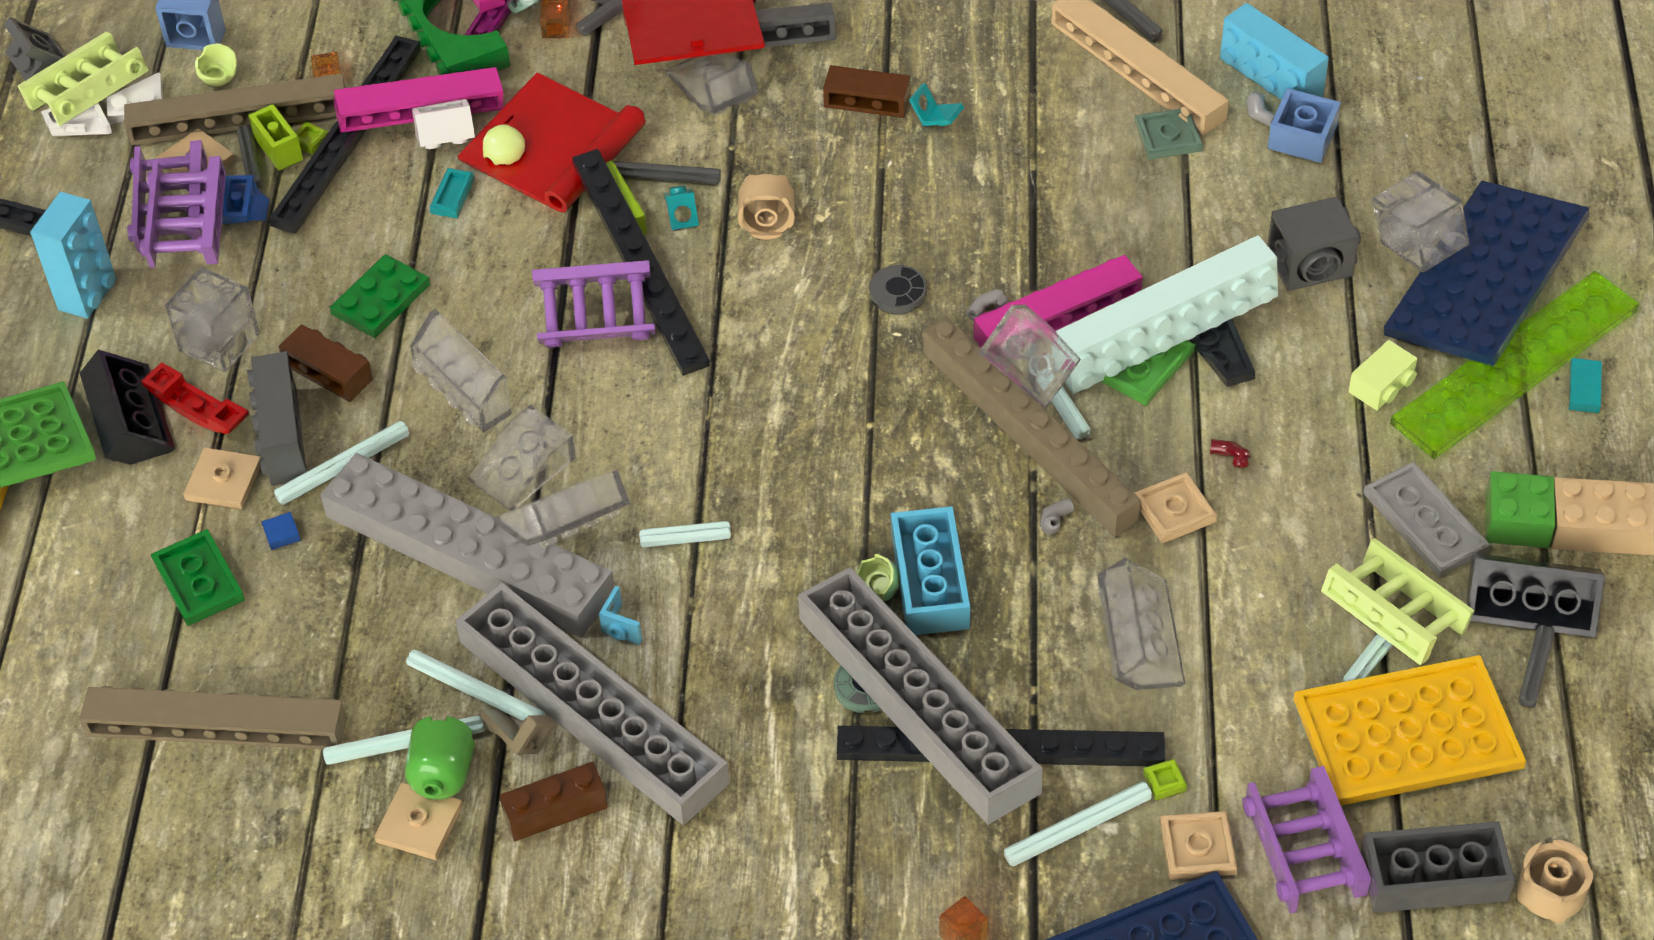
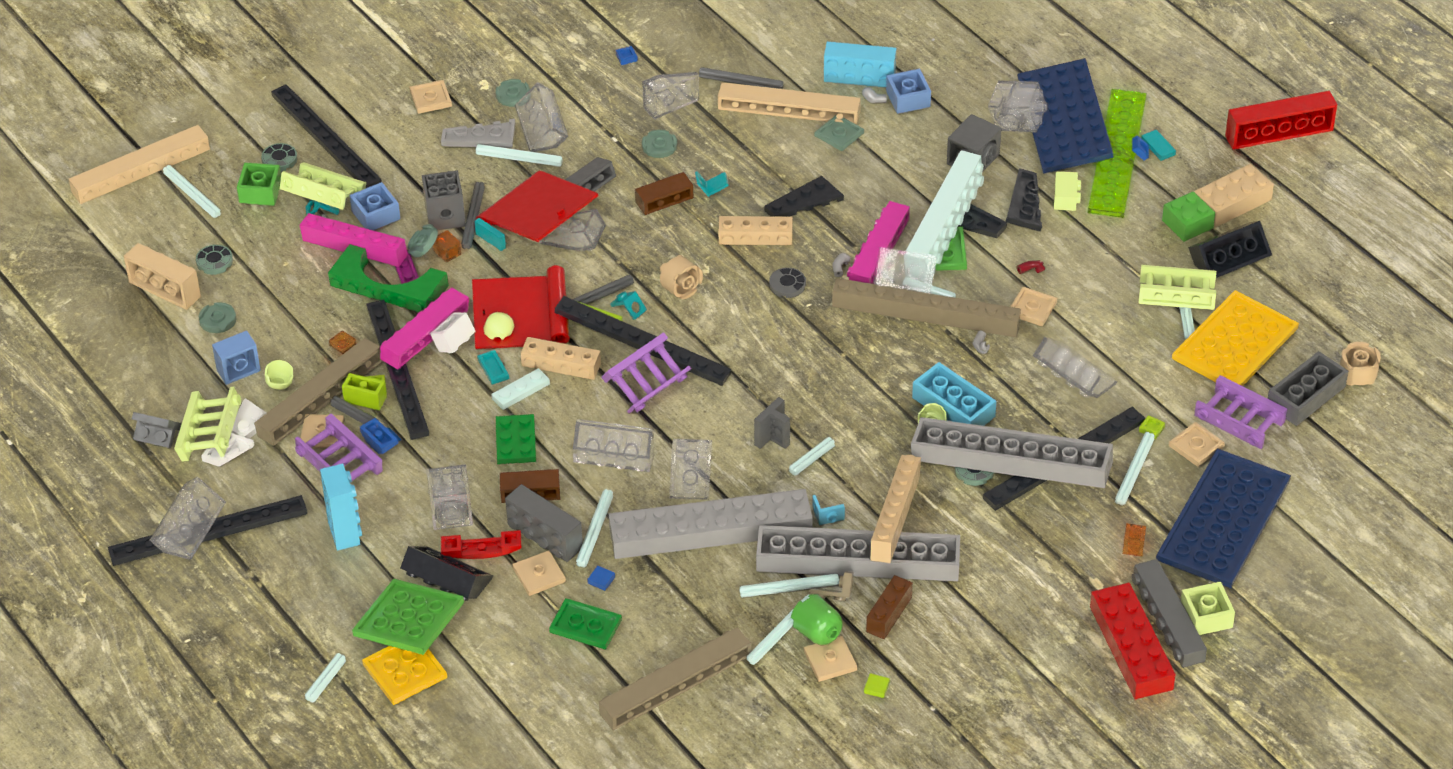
camera: 40 degrees left, 5 degrees down
medium lavender fence [140,156,226,268] -> none
clear slope [494,469,630,548] -> none
light grey tile [1363,461,1490,577] -> none
dark grey axle [1518,625,1555,708] -> none
none -> teal tile [475,218,506,251]
none -> light aqua plate [492,368,550,410]
none -> tan brick [521,337,601,380]
none -> sand green tile [642,130,677,158]
none -> tan brick [719,216,793,245]
none -> dark grey bracket [754,397,790,449]
none -> black wing [764,175,844,217]
none -> lime tile [864,673,890,698]
none -> tan brick [870,455,921,563]
none -> black wing [1006,168,1042,232]
none -> blue tile [1132,136,1149,160]

